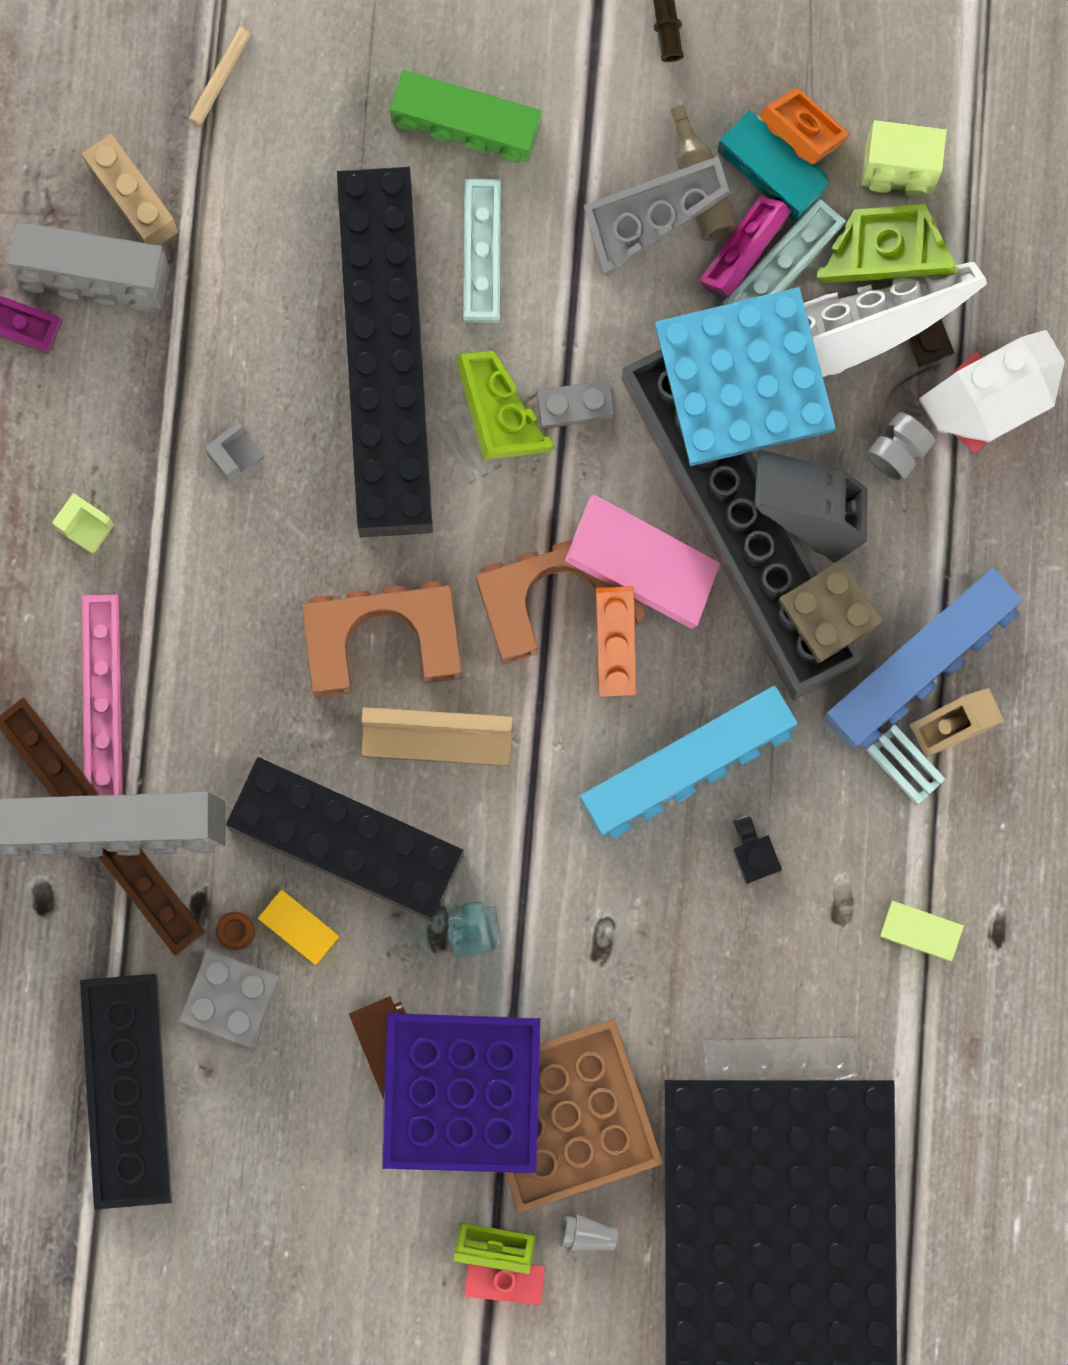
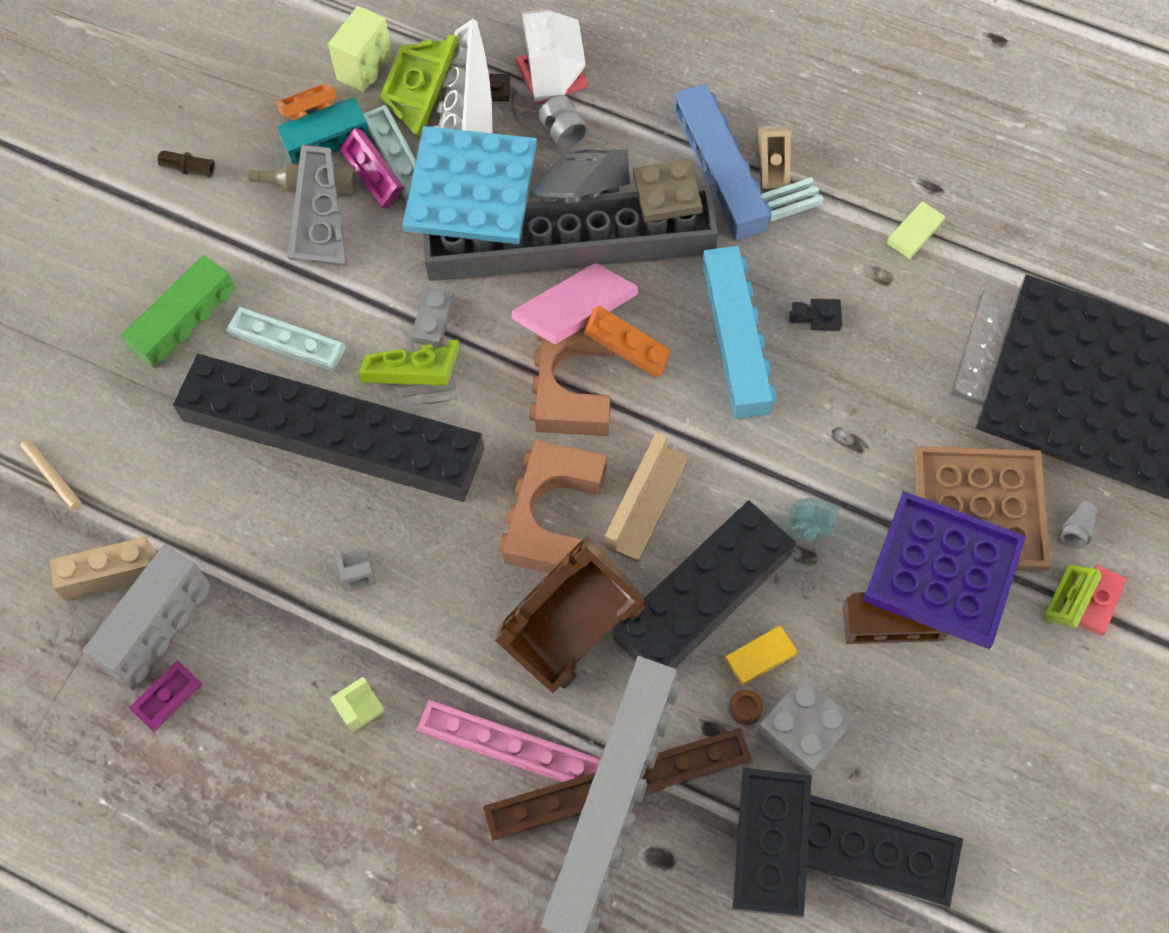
camera: 65 degrees left, 15 degrees down
none -> reddish brown windscreen [495,536,645,693]
none -> black plate [732,768,812,918]

